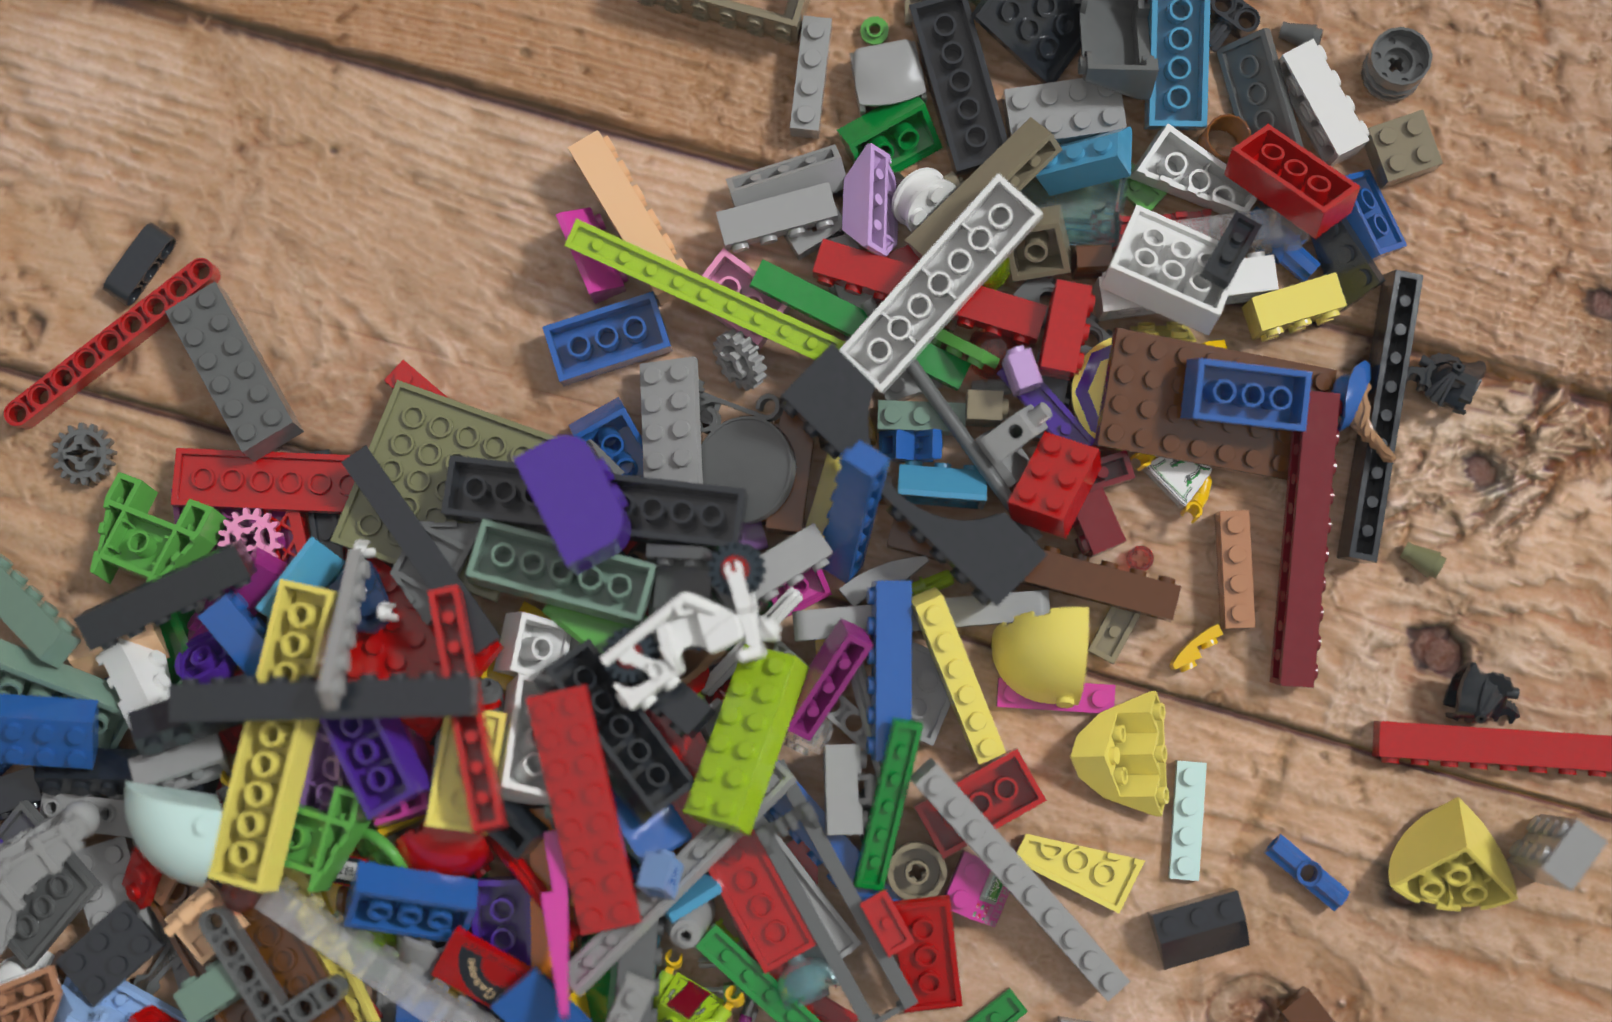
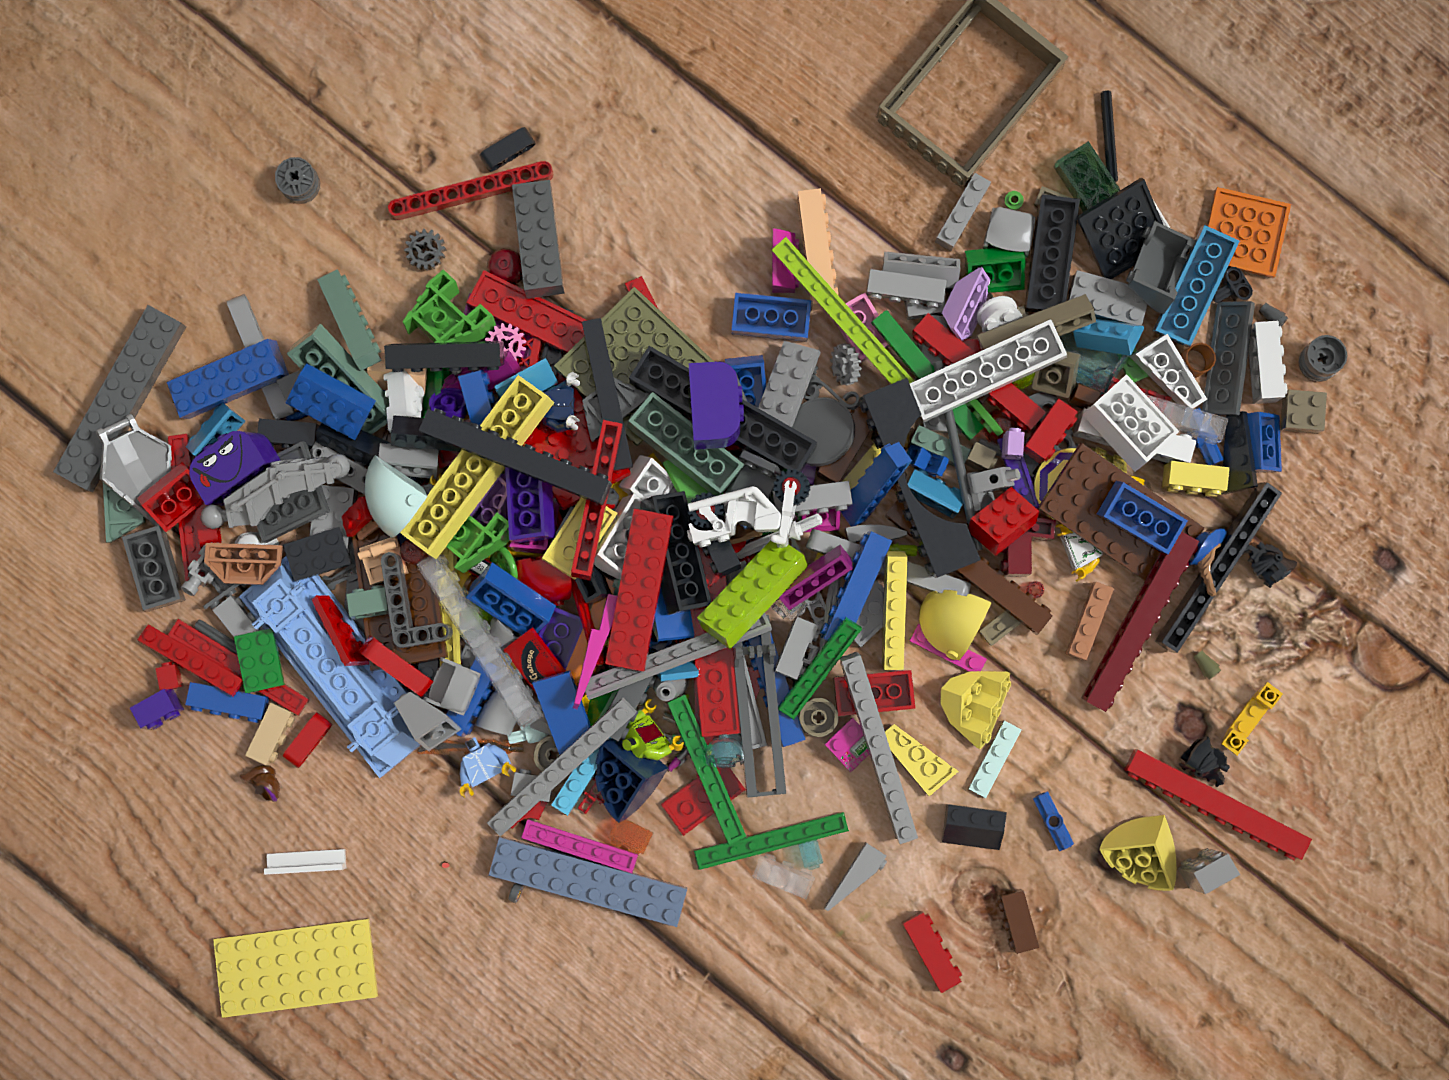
camera: 15 degrees right, 0 degrees up
light grey plate [317,549,371,710] -> none
medium blue brick [636,849,684,900] -> none
red plate [858,889,915,957] -> none
red tile [892,895,963,1013] -> none
yellow slope [1169,624,1223,673] -> none
black plate [1200,211,1262,290] -> none
red brick [1224,124,1361,239] -> none
none -> dark red cylinder [487,248,523,285]
none -> yellow slope [1221,682,1283,756]

